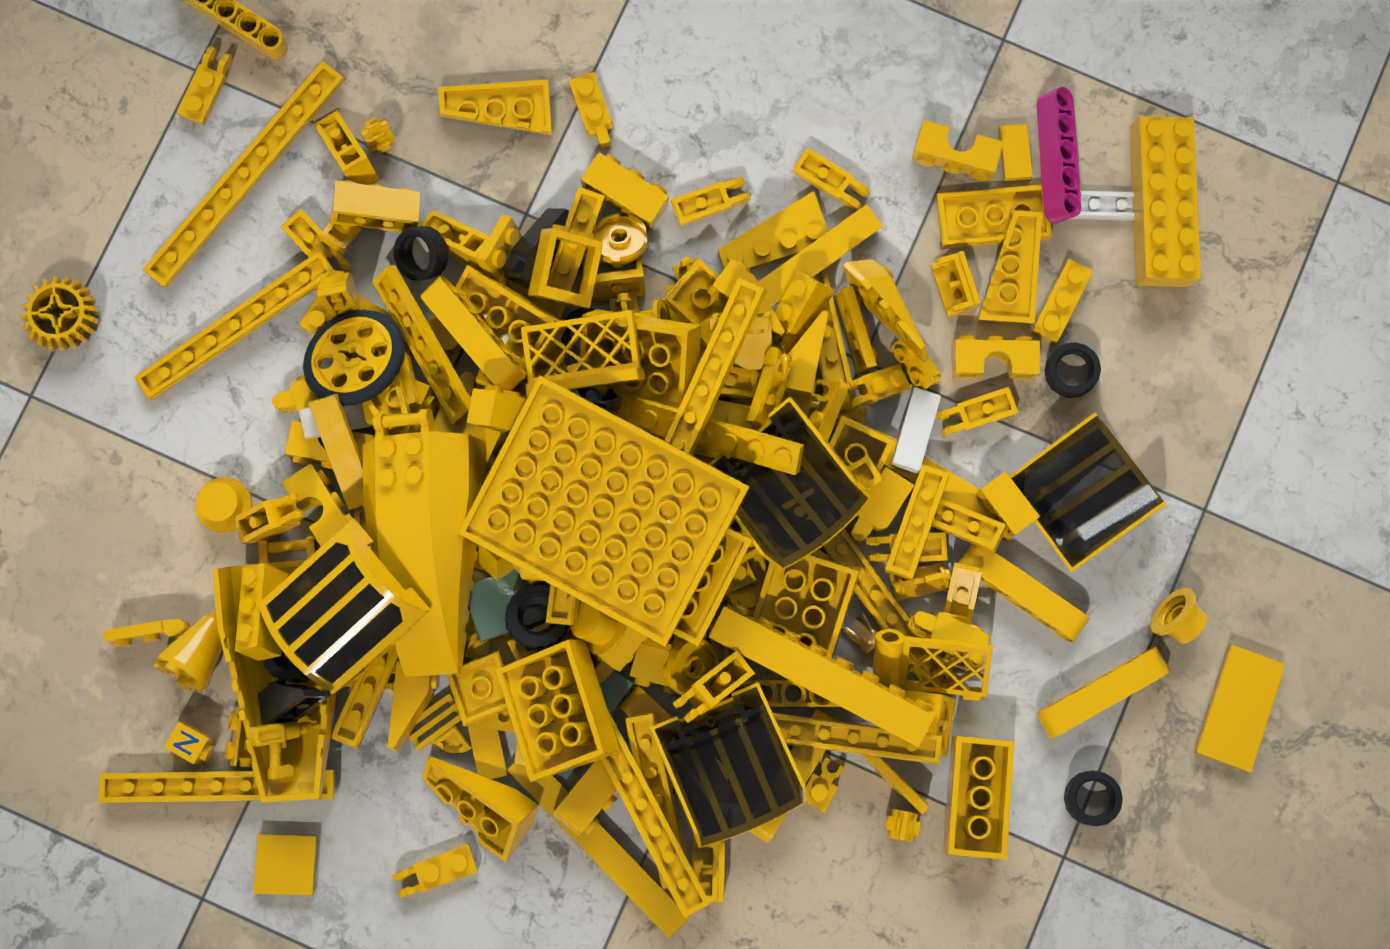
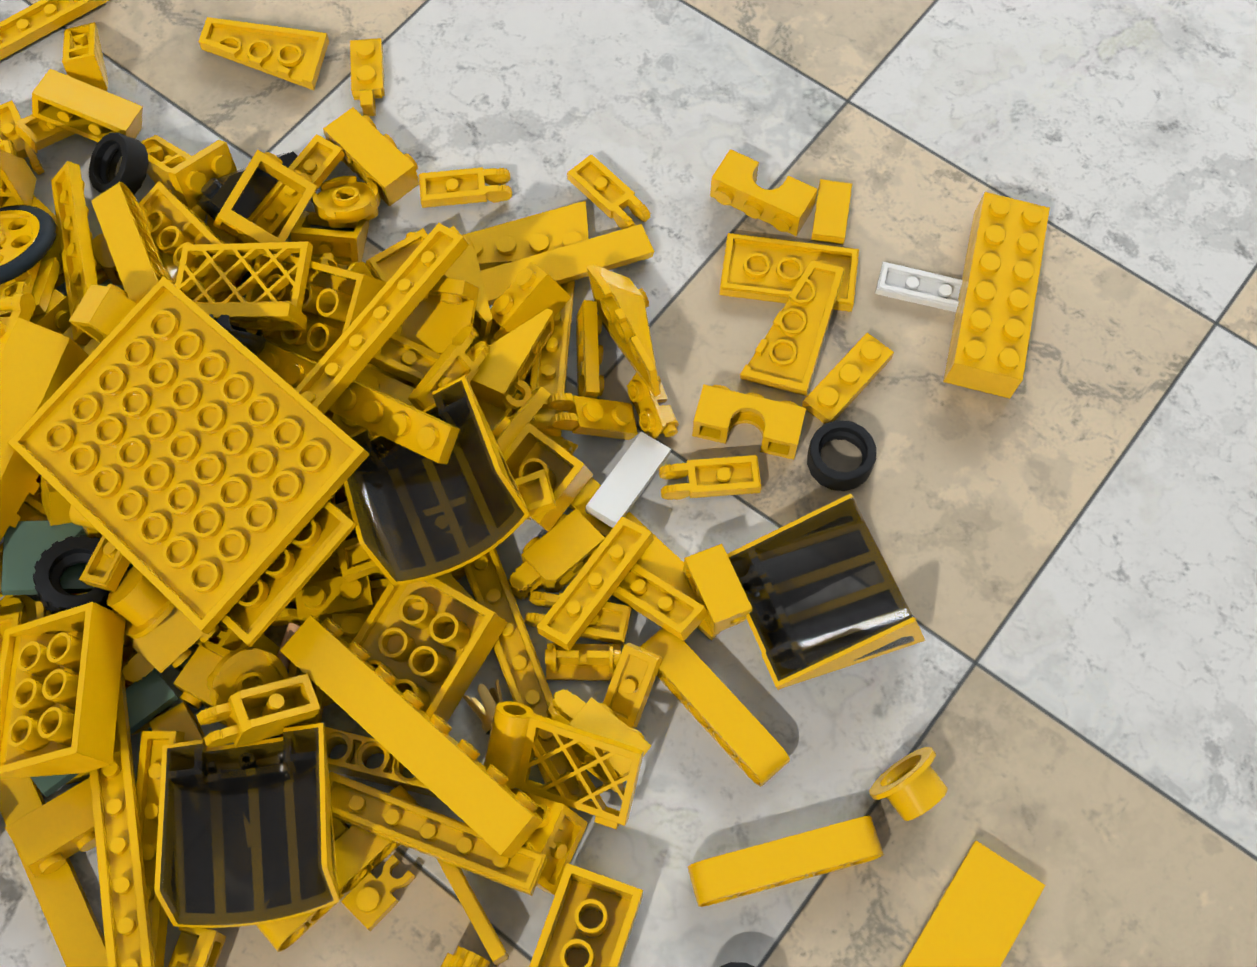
camera: 20 degrees right, 15 degrees down
yellow gear [360,117,396,154] -> none
yellow hinge [931,250,981,318] -> none
dark pink beam [1036,87,1081,224] -> none

